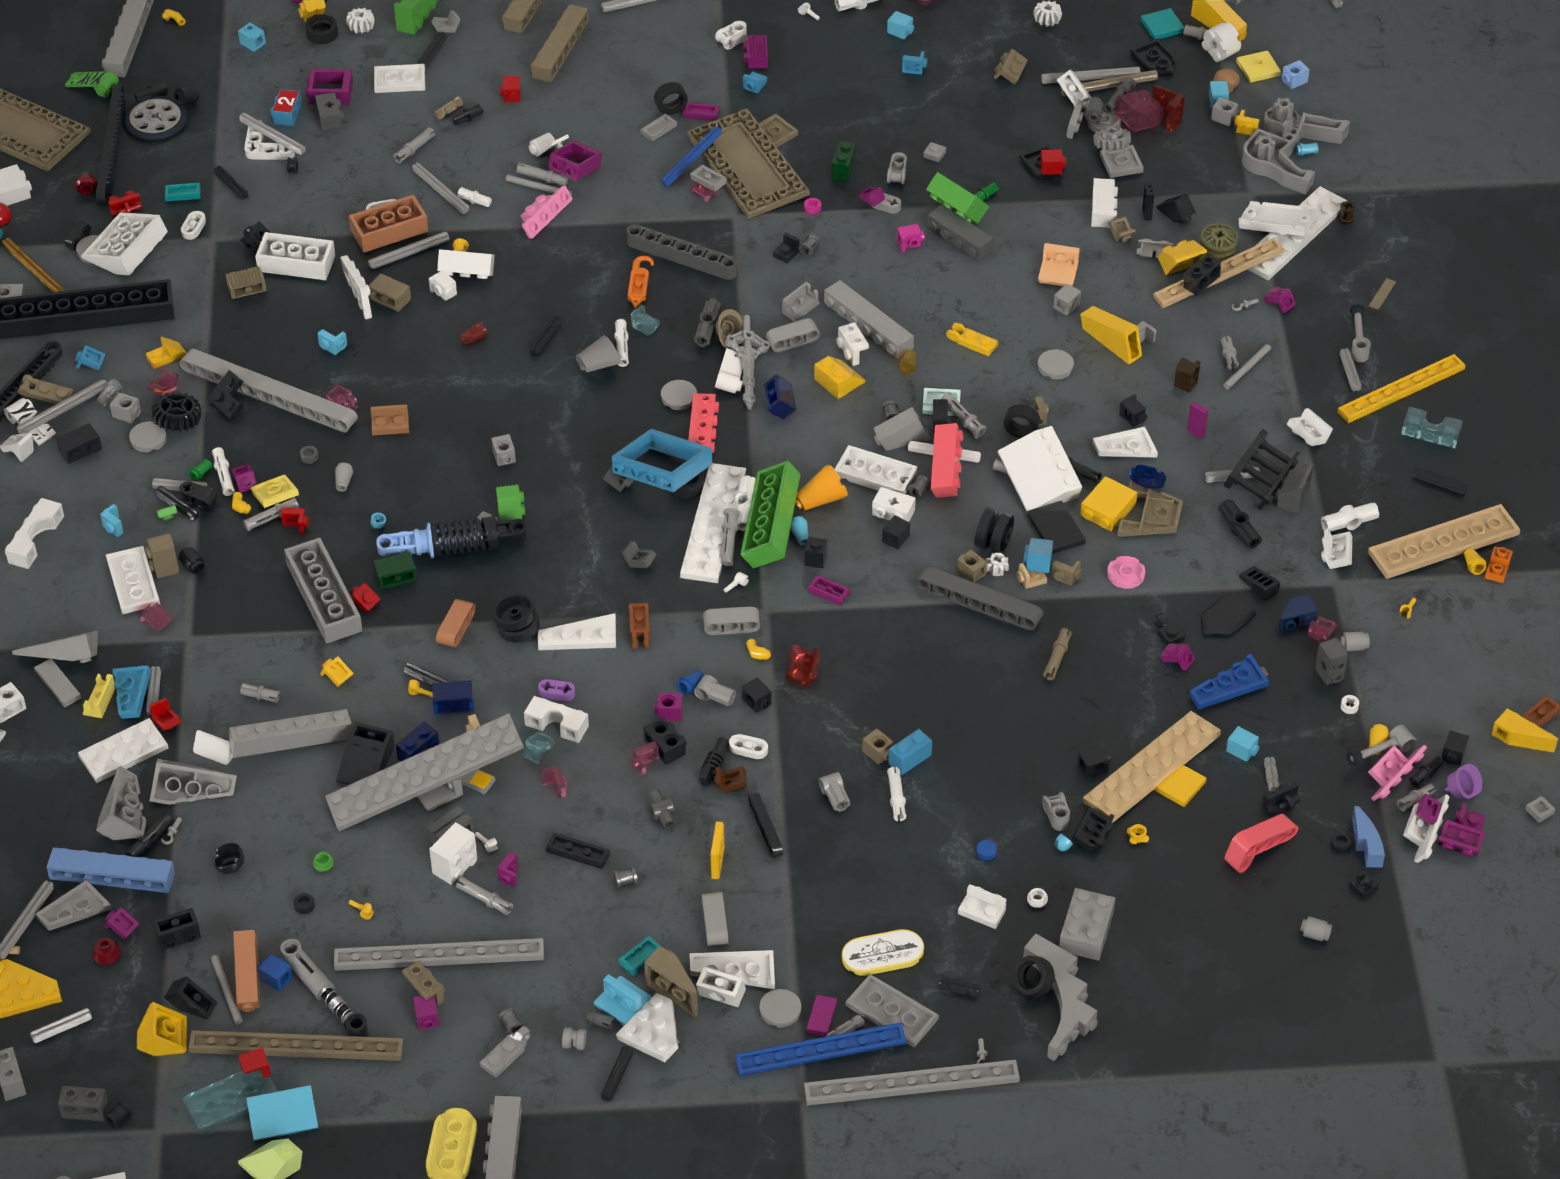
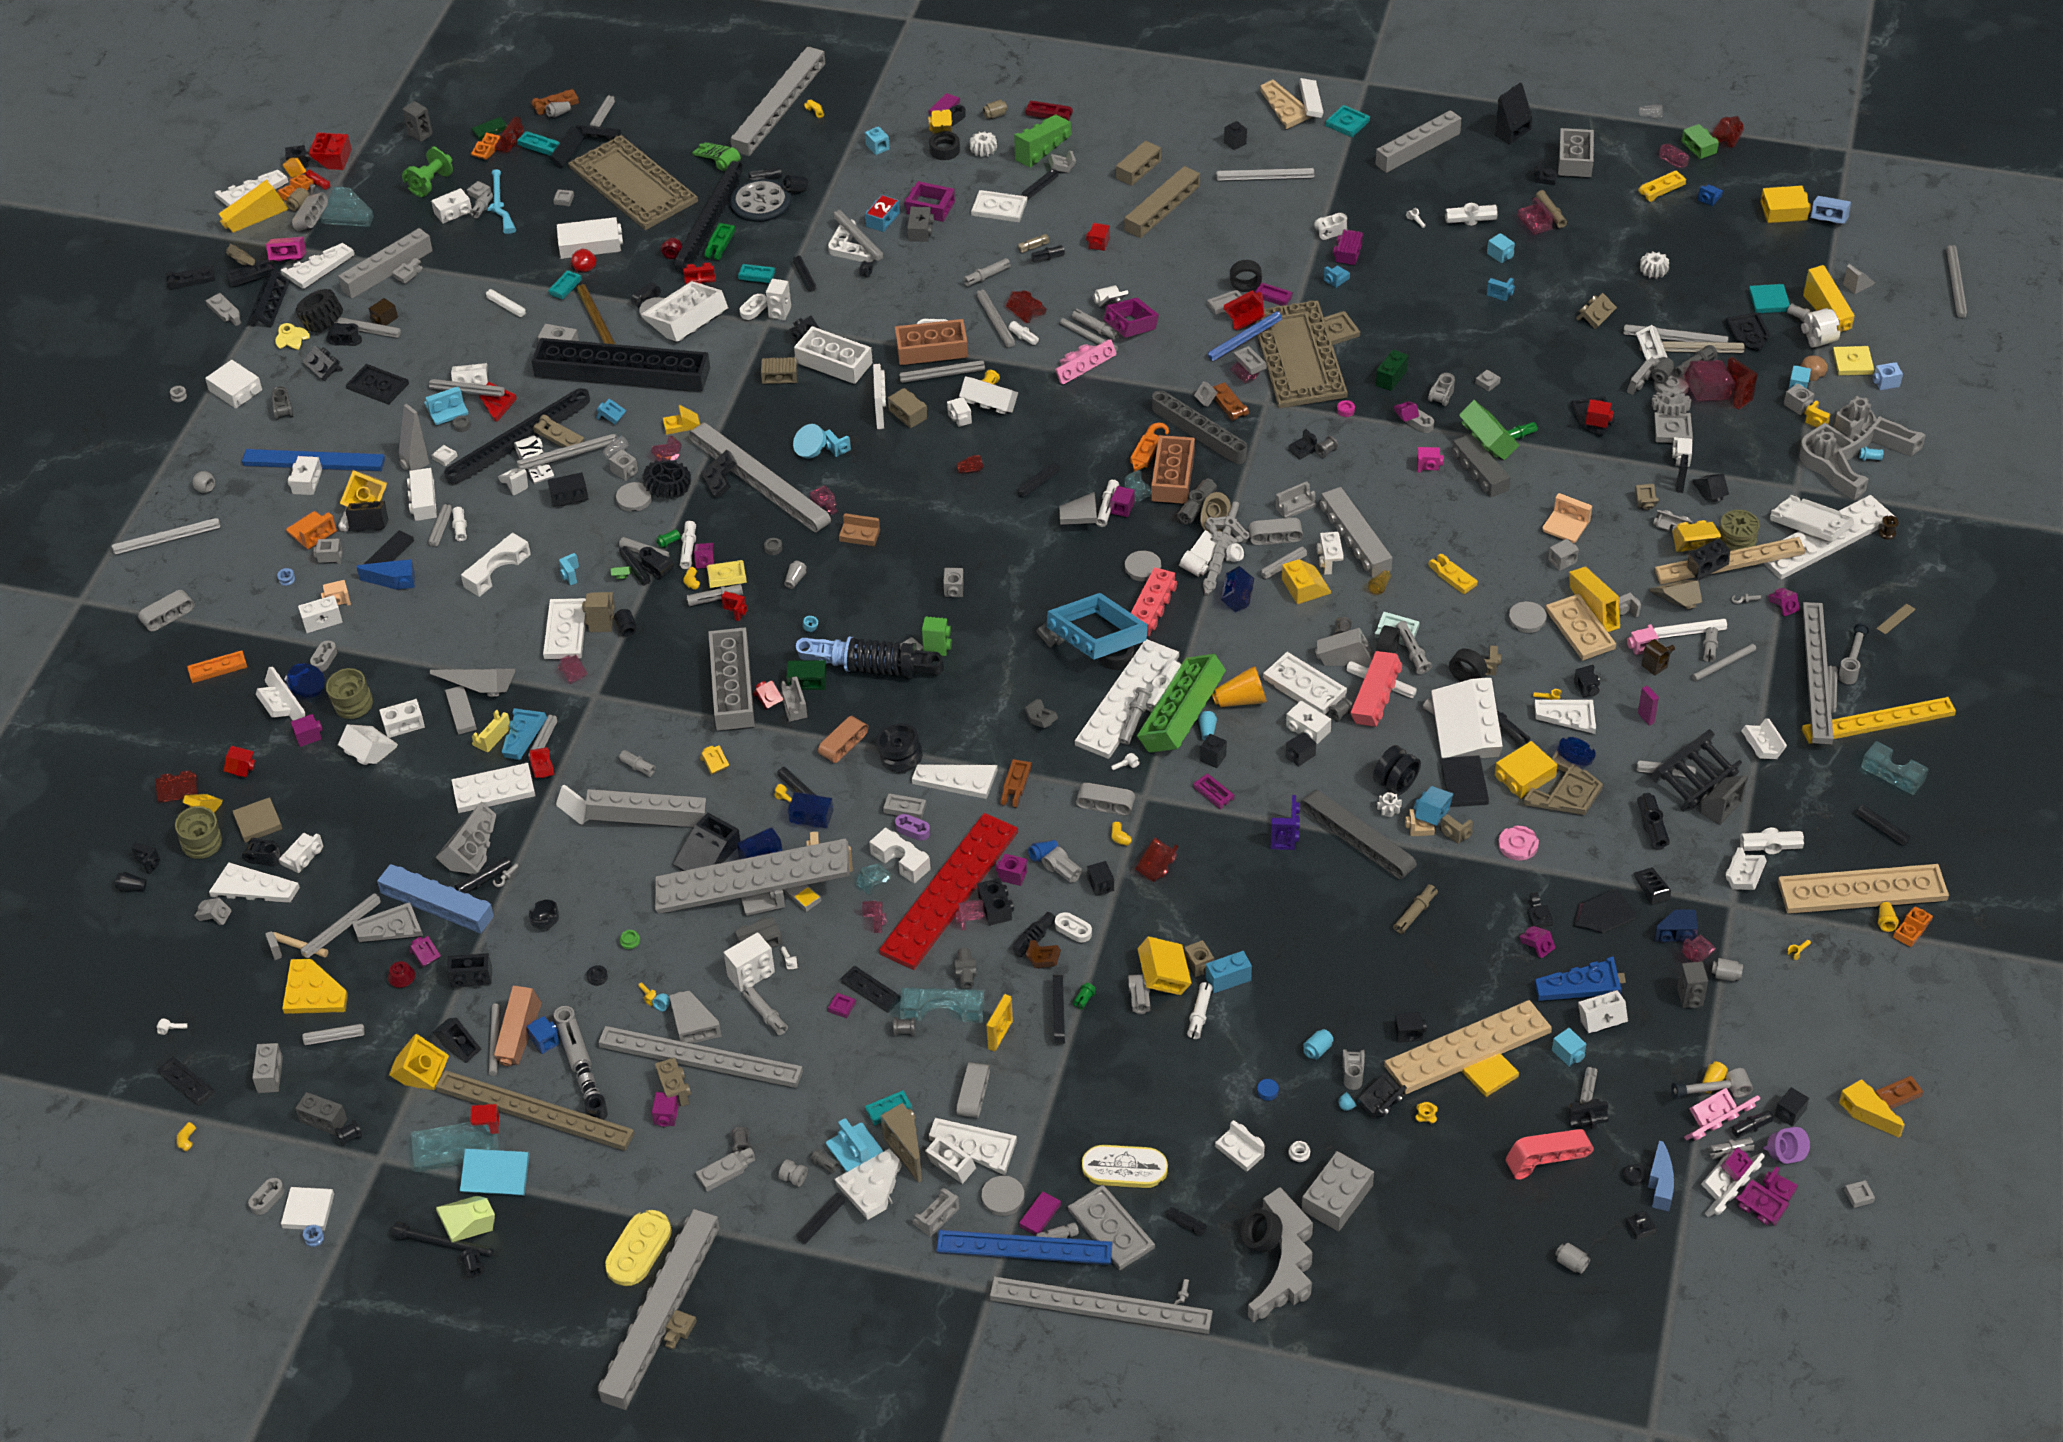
camera: 20 degrees right, 0 degrees up
light grey wedge [150,759,237,805] -> none
magenta bracket [497,851,519,888] -> none
dark tan brick [957,550,987,583] -> none
white brick [1091,178,1118,228] -> none
white bush [1341,695,1359,714] -> none
none -> medium azure hinge [652,993,670,1012]
none -> light grey slope [669,991,722,1044]
none -> green hinge [705,223,736,260]
none -> white brick [766,279,791,320]
none -> light grey hinge [780,676,807,722]
none -> medium azure tile [793,424,826,459]
none -> magenta tile [828,993,856,1019]
none -> red plate [879,813,1018,970]
none -> light grey plate [883,793,927,820]
none -> clear light blue arch [900,987,985,1023]
none -> light grey hinge [913,1188,959,1237]
none -> clear red bracket [1006,290,1047,323]
none -> green pin [1072,983,1096,1010]
none -> magenta brick [1111,486,1135,517]
none -> yellow brick [1137,936,1192,995]
none -> nougat brick [1152,435,1195,503]
none -> light grey plate [1194,381,1218,407]
none -> dark orange plate [1213,382,1249,421]
none -> red bracket [1223,290,1265,331]
none -> white tile [1225,543,1244,562]
none -> light grey axle [1260,546,1307,579]
none -> dark purple bracket [1271,795,1300,850]
none -> medium azure brick [1303,1029,1334,1059]
none -> yellow hand [1533,689,1561,700]
none -> tan plate [1545,594,1616,661]
none -> white brick [1578,990,1628,1033]
none -> bright pink brick [1627,624,1659,655]
none -> dark tan slope [1649,580,1702,609]
none -> white axle [1654,619,1727,638]
none -> white brick [1672,437,1692,467]
none -> light grey plate [1802,602,1833,744]

